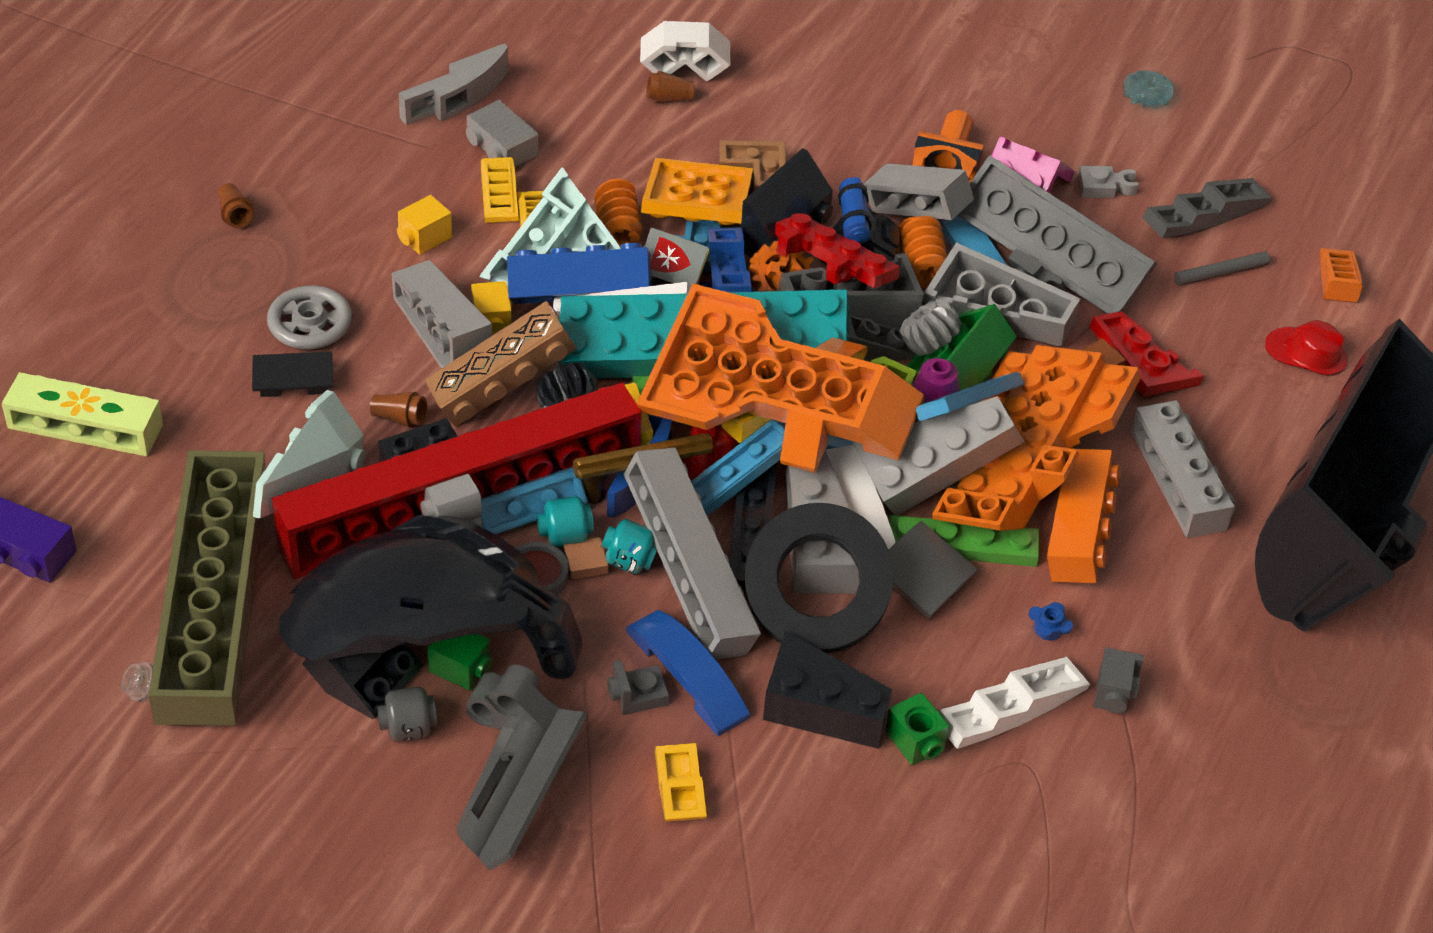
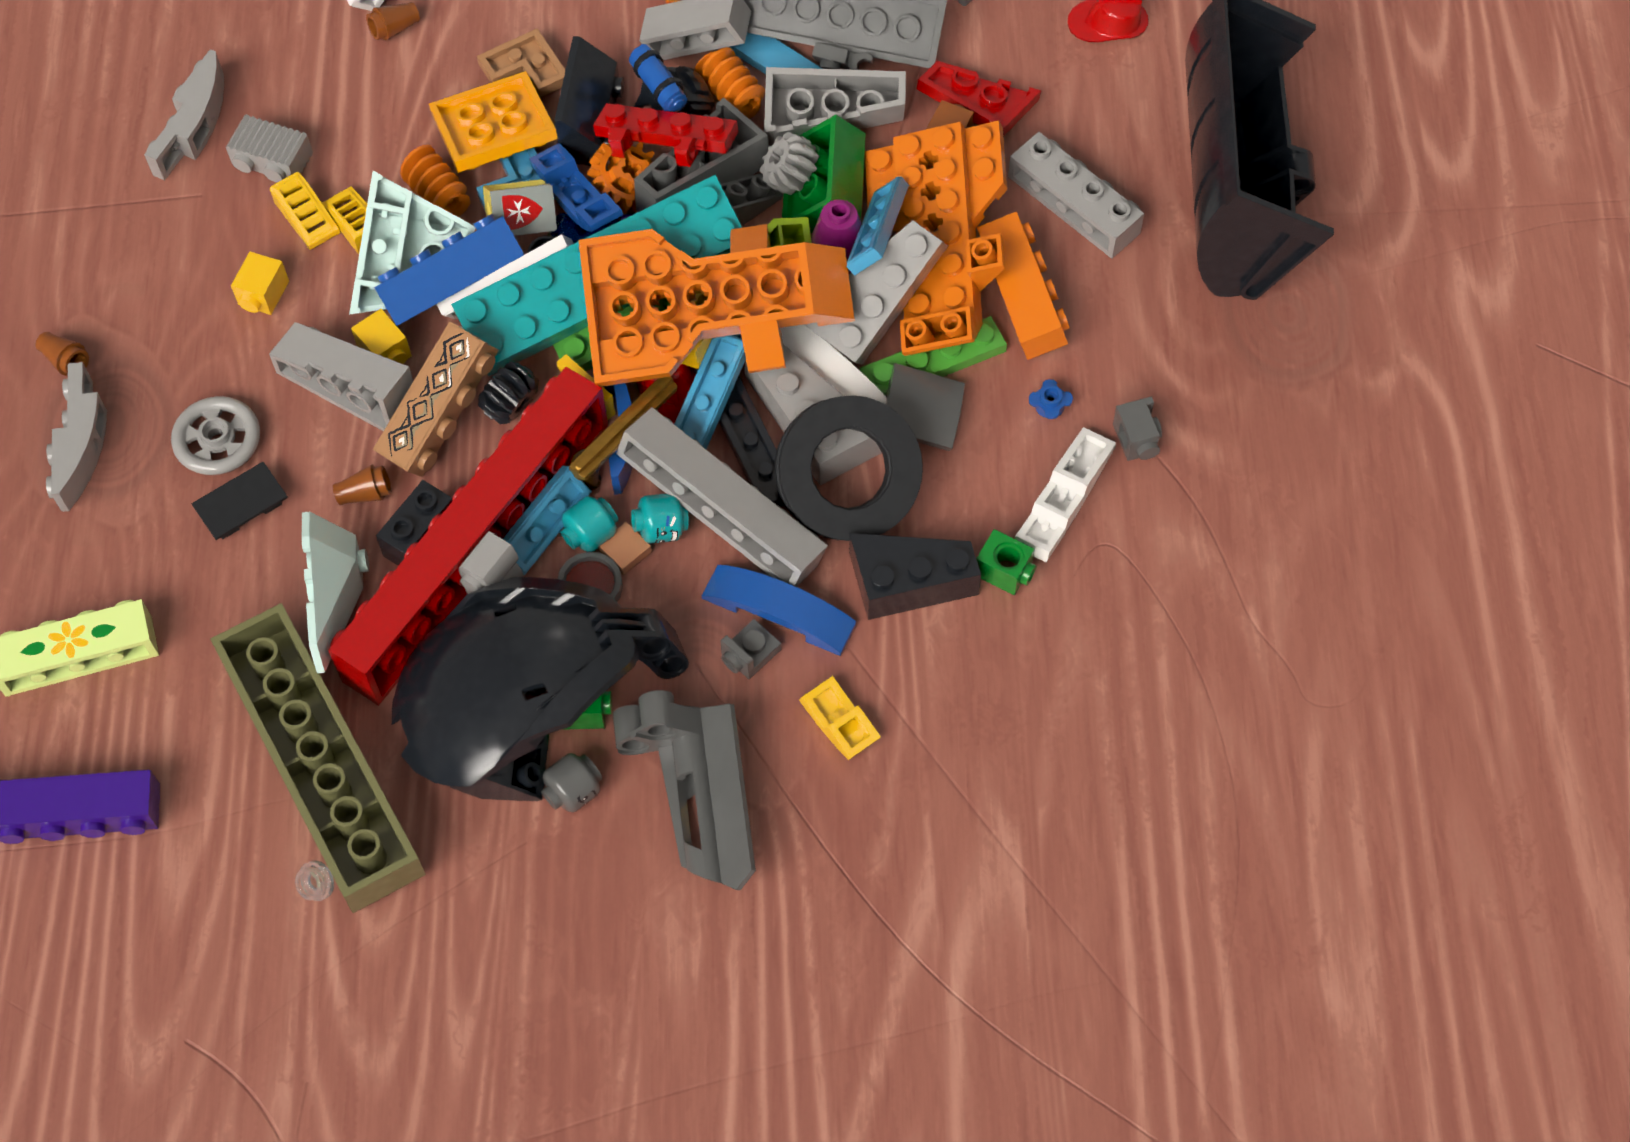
camera: 25 degrees left, 15 degrees up
none -> light grey slope [46,362,107,512]

